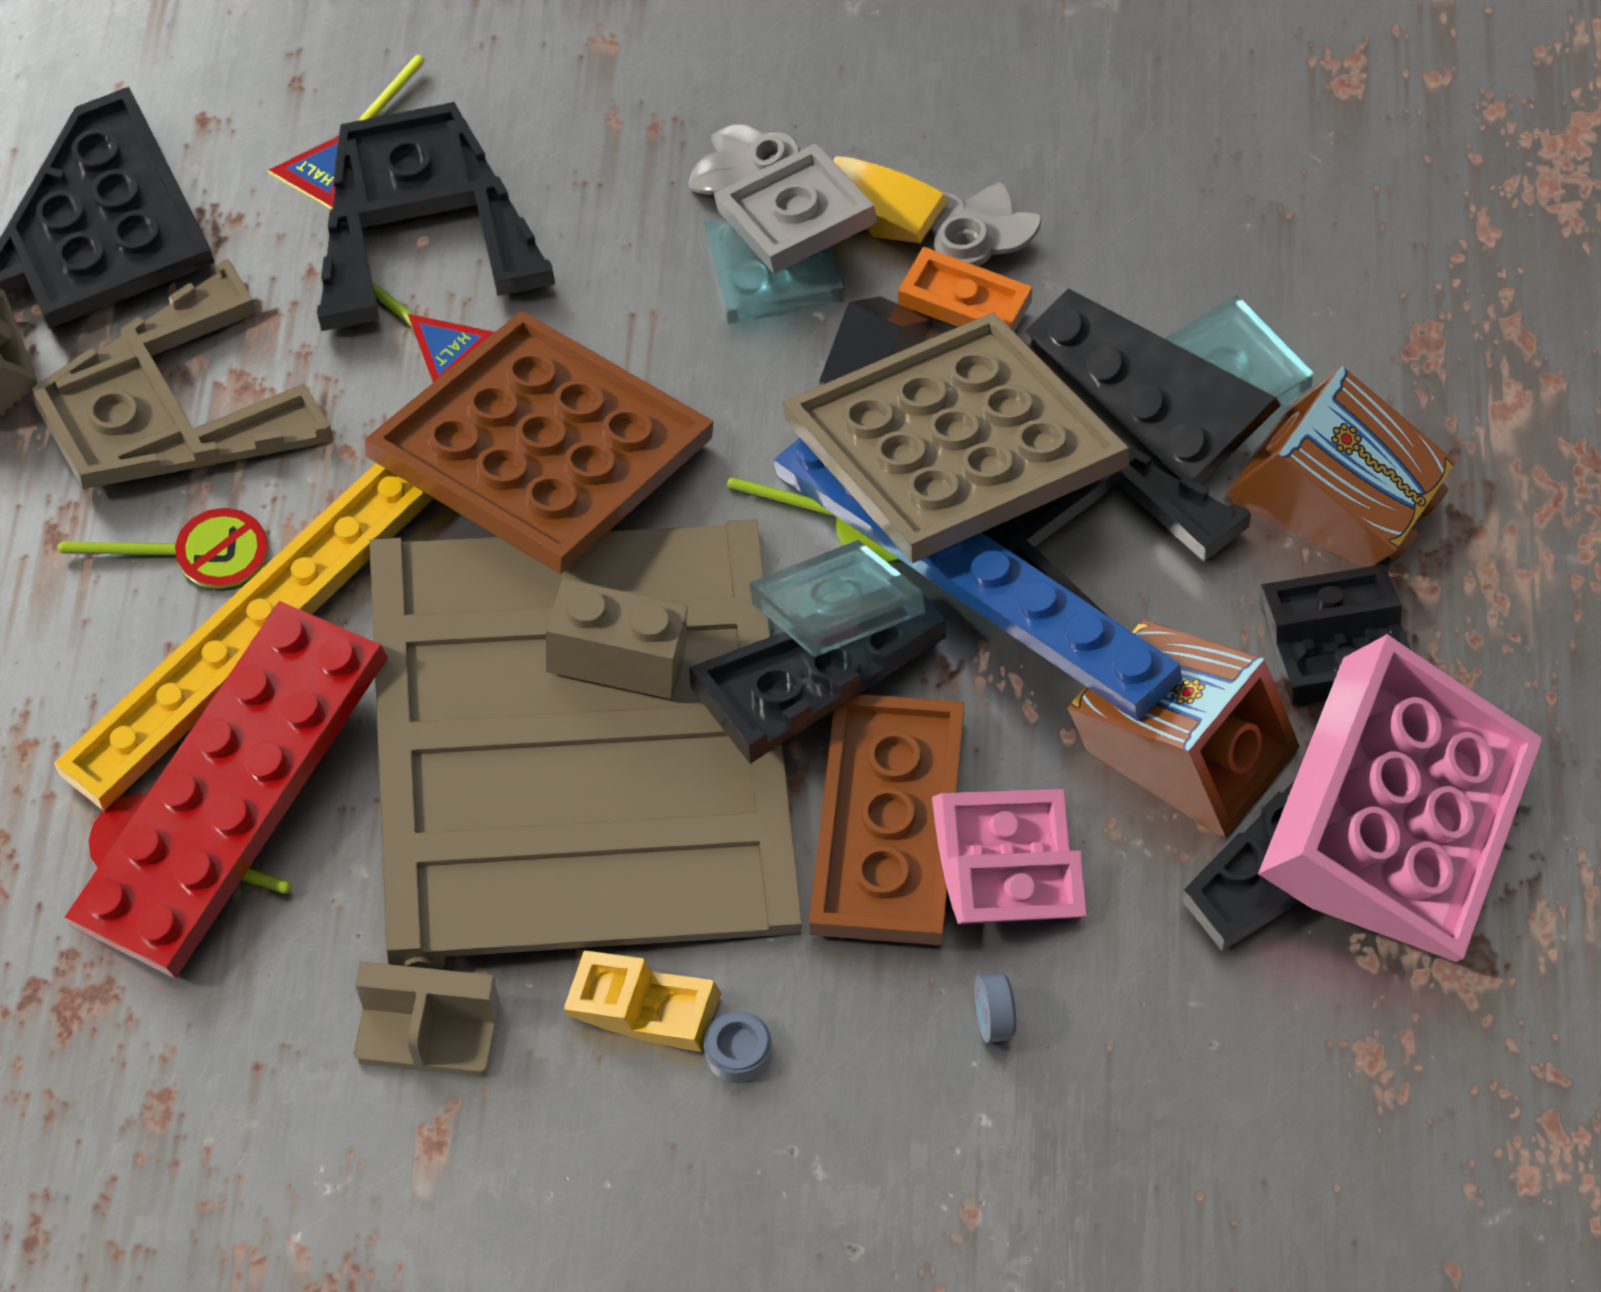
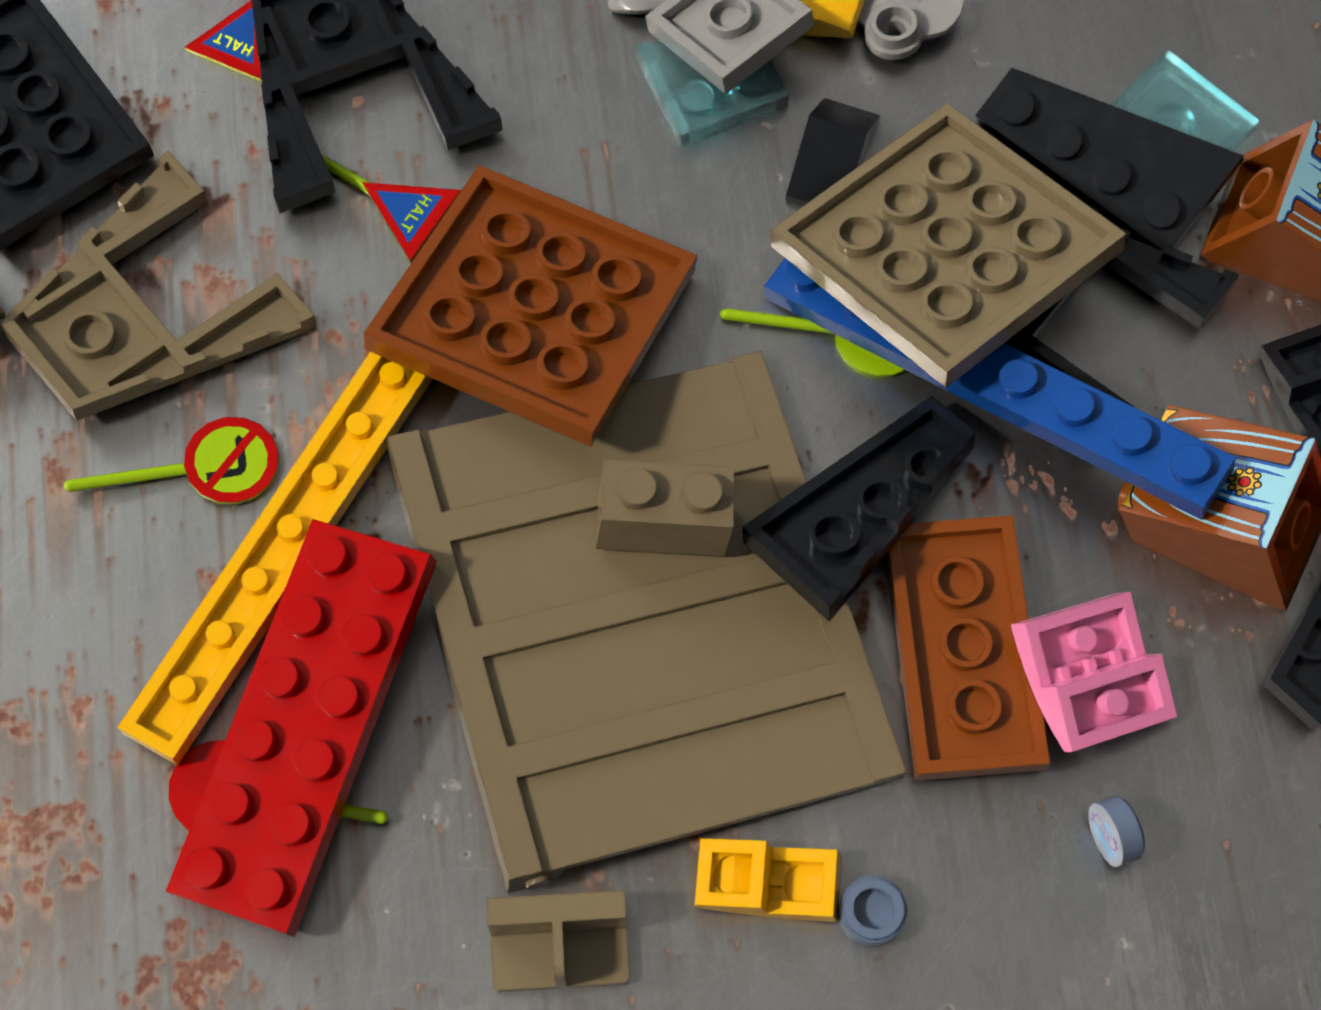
camera: 15 degrees left, 10 degrees up
clear light blue tile [749,540,925,657] -> none
orange plate [898,247,1032,332] -> none

